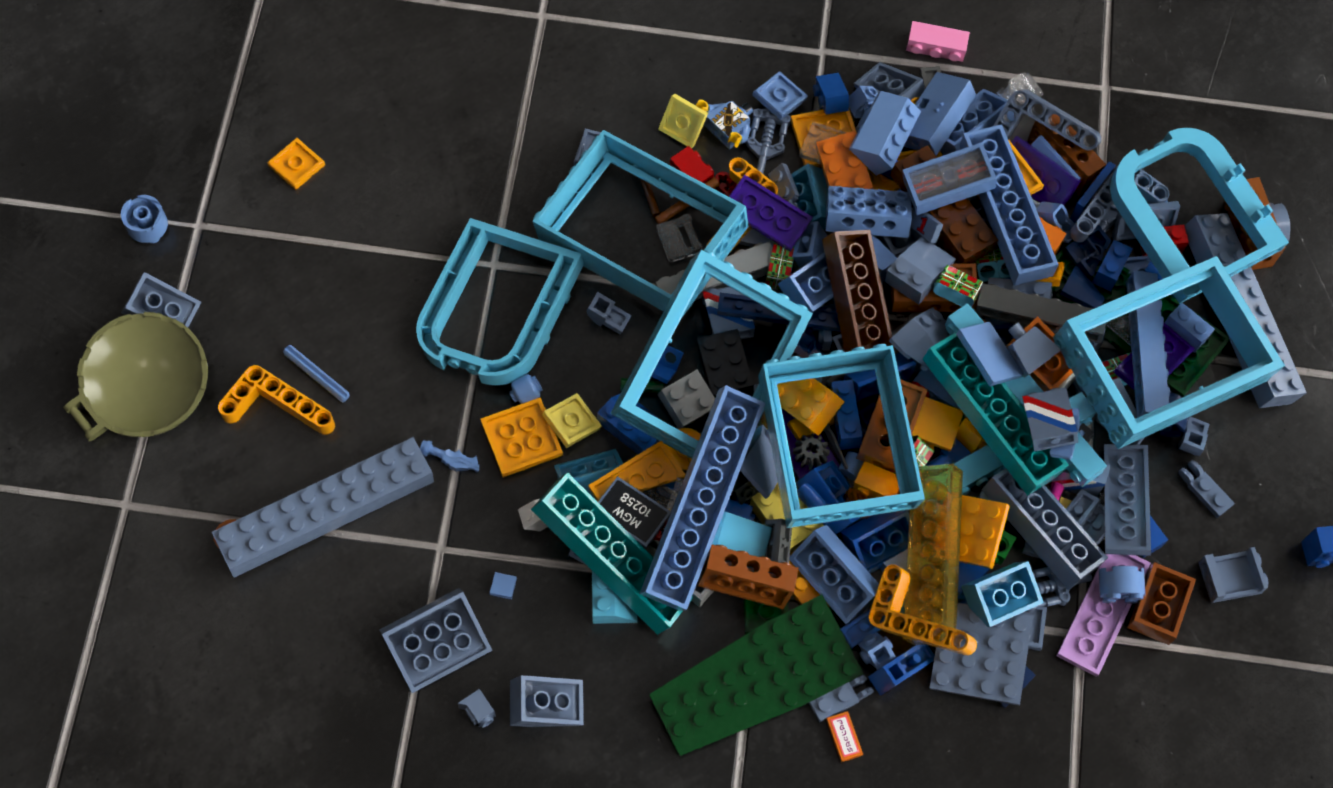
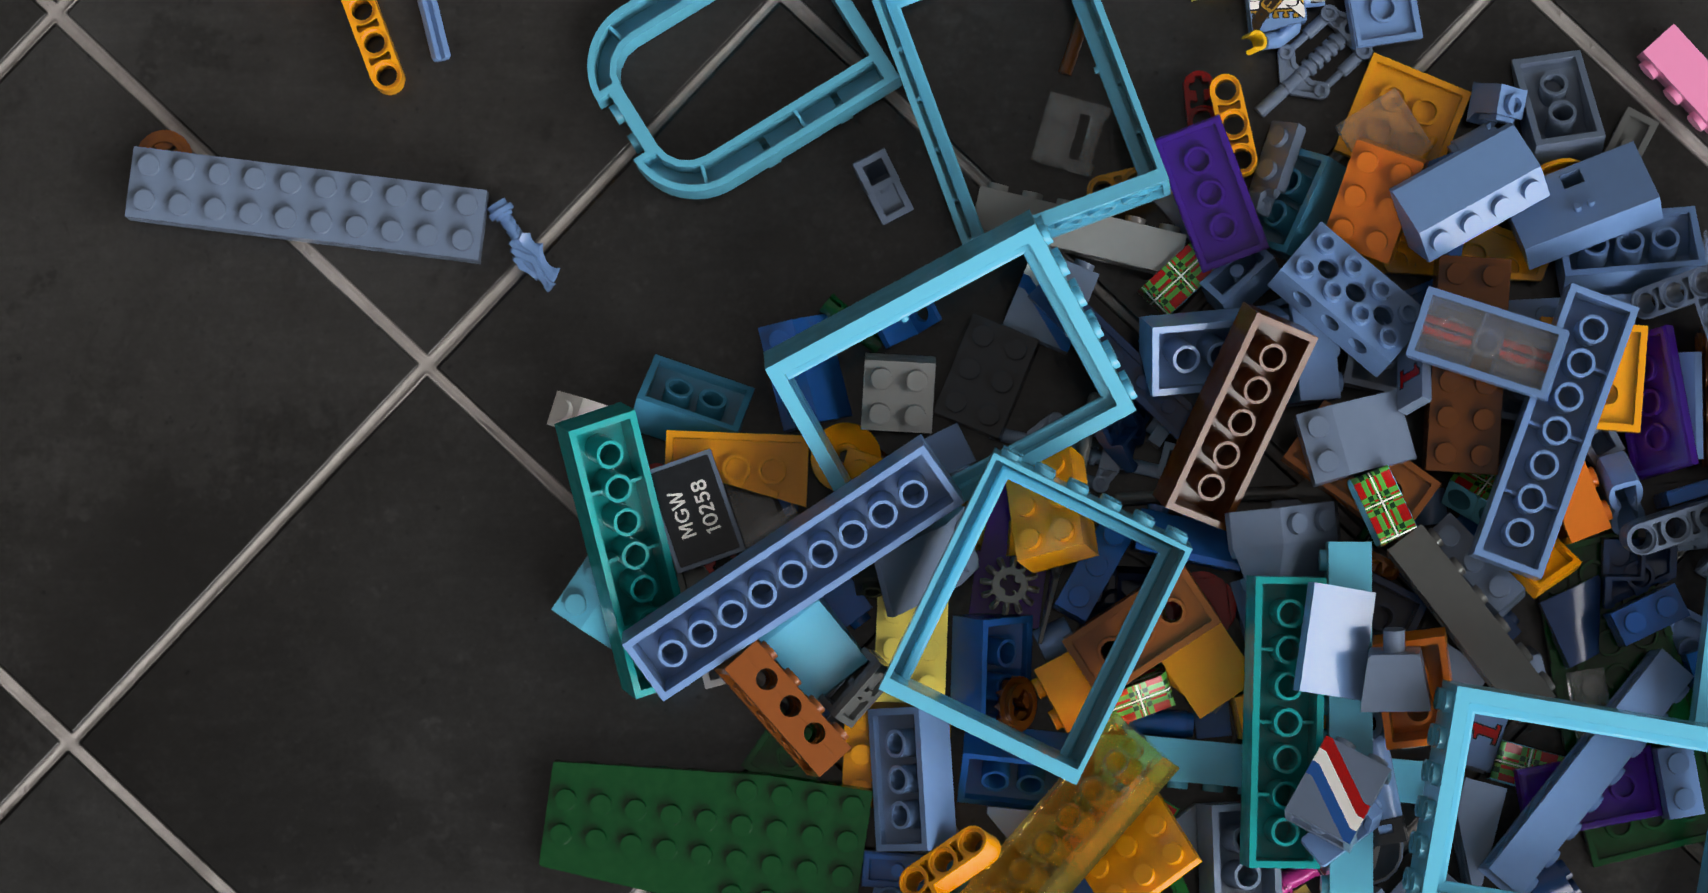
camera: 40 degrees right, 20 degrees up
sand blue slope [379,588,492,693] -> none
sand blue window [458,689,495,728] -> none
light orange plate [480,397,563,477] -> none
medium blue tile [490,572,517,600] -> none
medium blue head [509,374,542,404] -> none
sand blue slope [510,675,584,727] -> none
light yellow tile [542,393,602,448] -> none
dark orange piece [655,177,720,225] -> none
red brick [670,146,714,184] -> none
blue piece [797,482,829,525] -> none
blue brick [813,73,849,115] -> none

